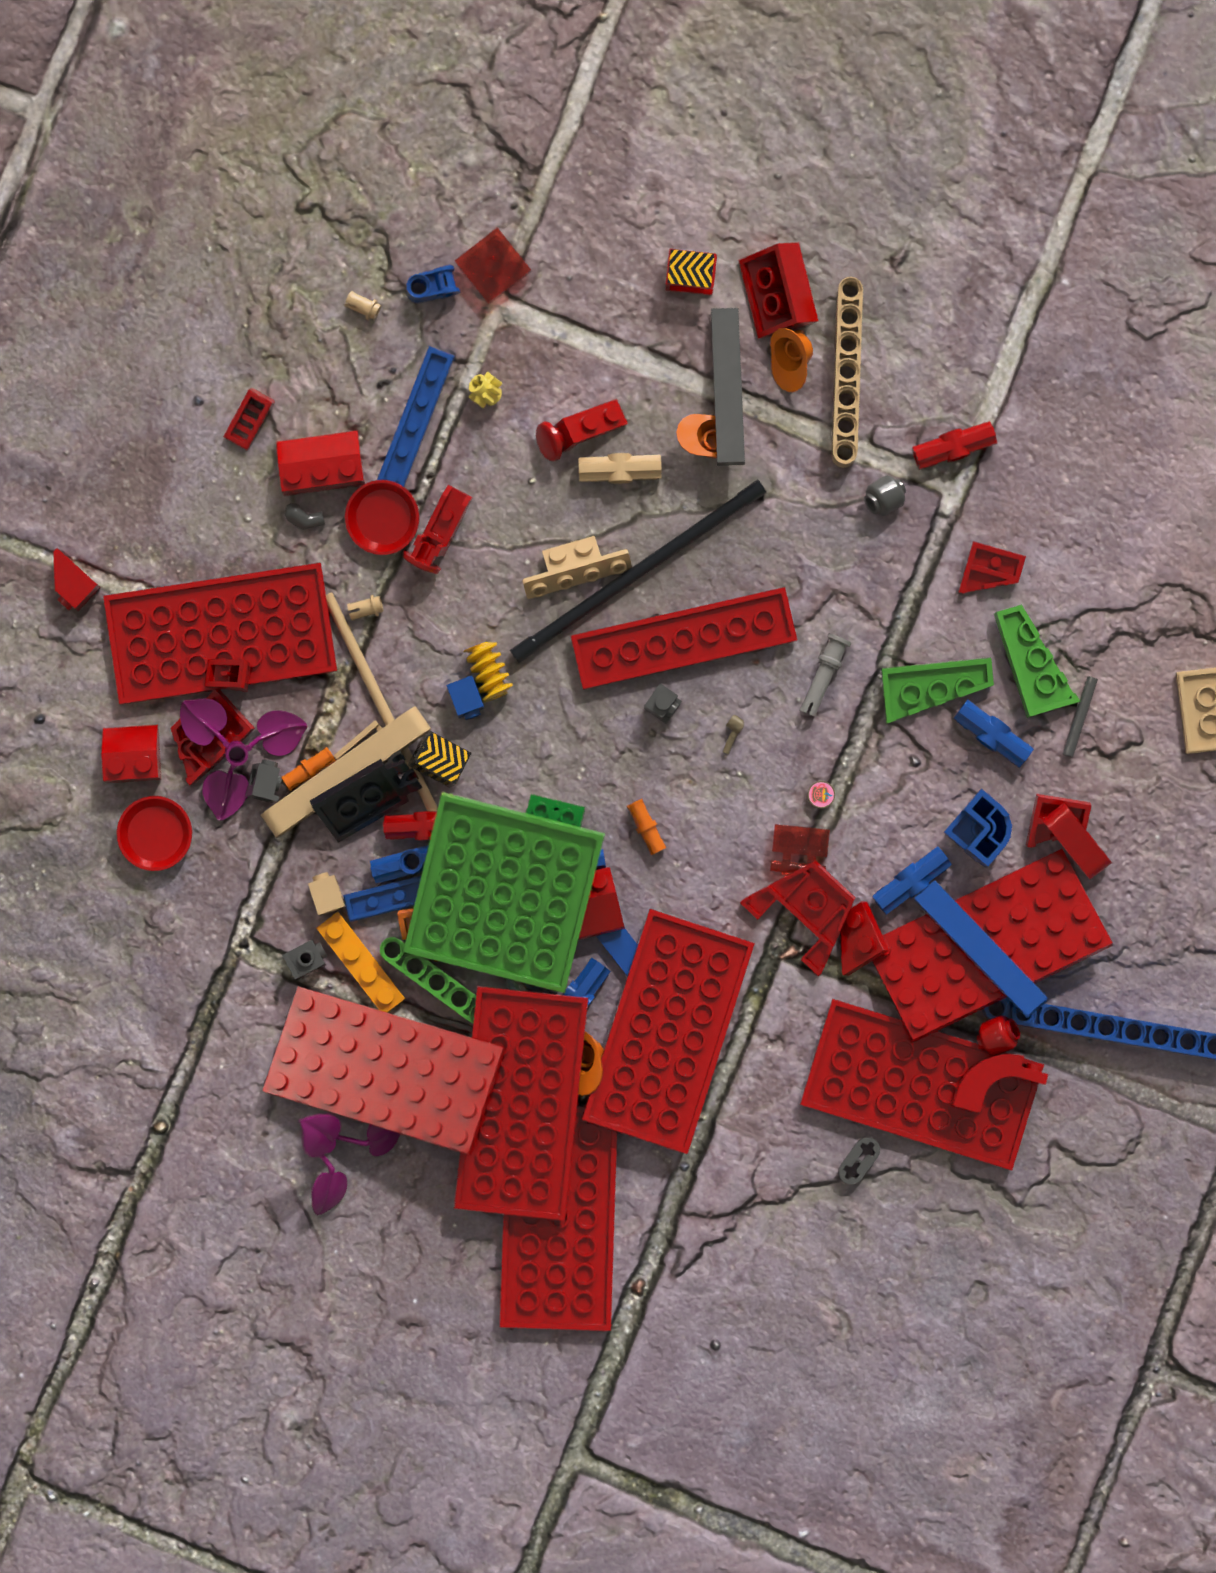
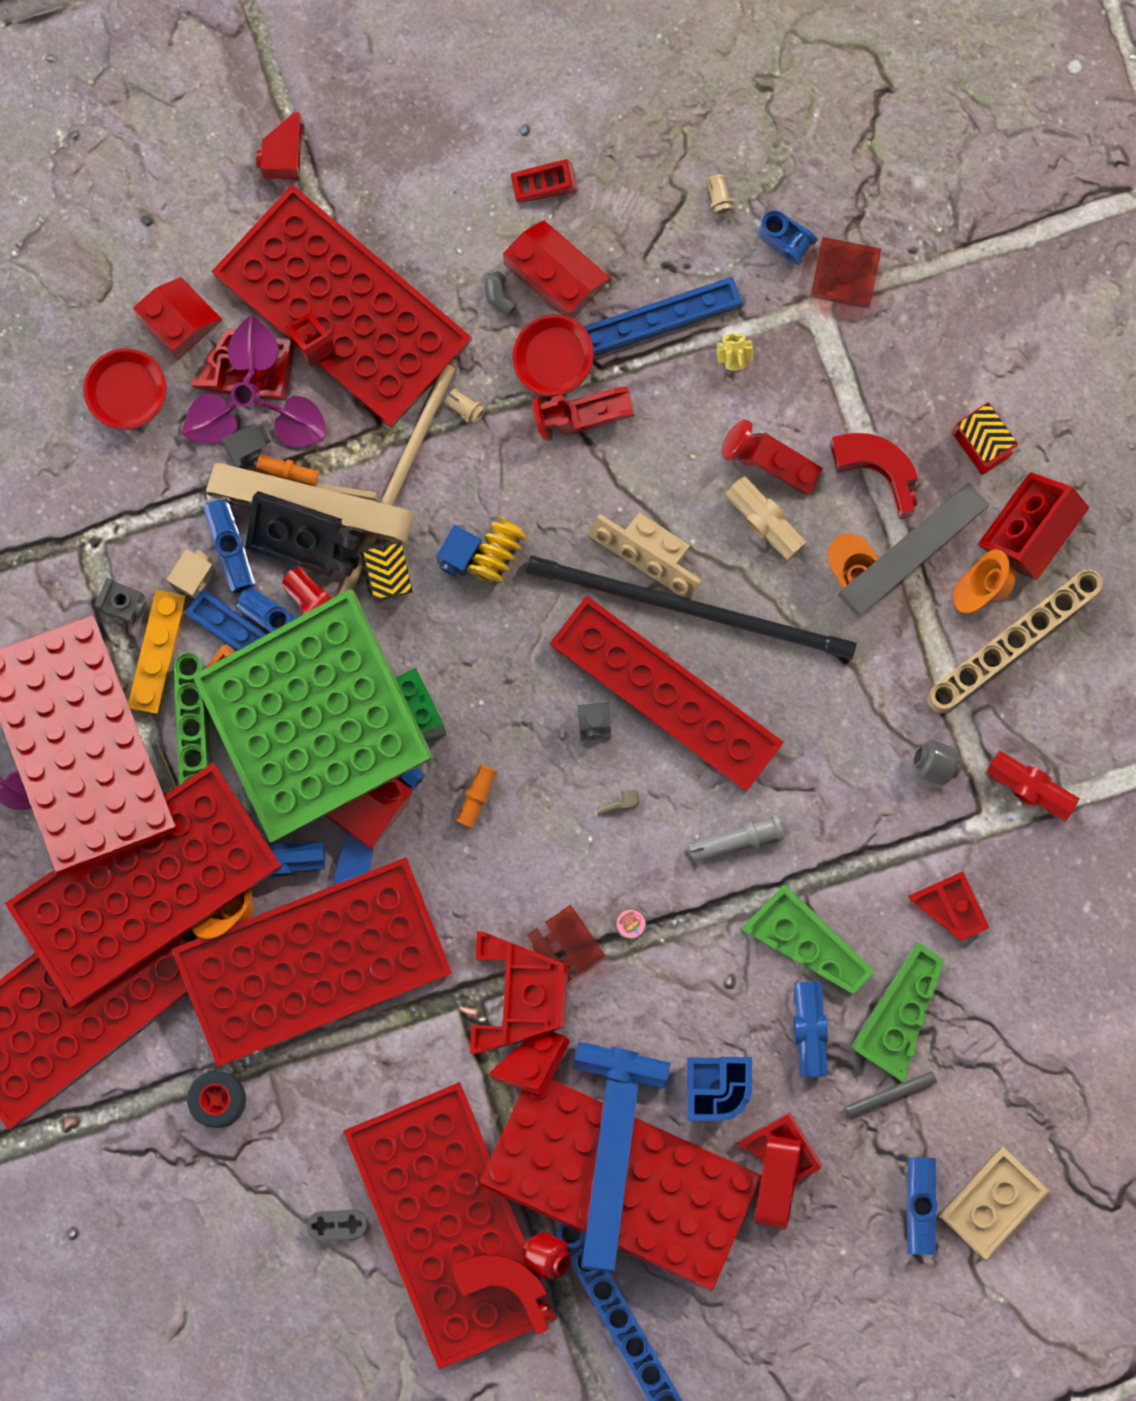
camera: 55 degrees right, 5 degrees down
none -> black wheel [187,1071,246,1128]
none -> blue piece [203,498,257,594]
none -> red arch [829,433,918,520]
none -> blue piece [906,1157,938,1255]

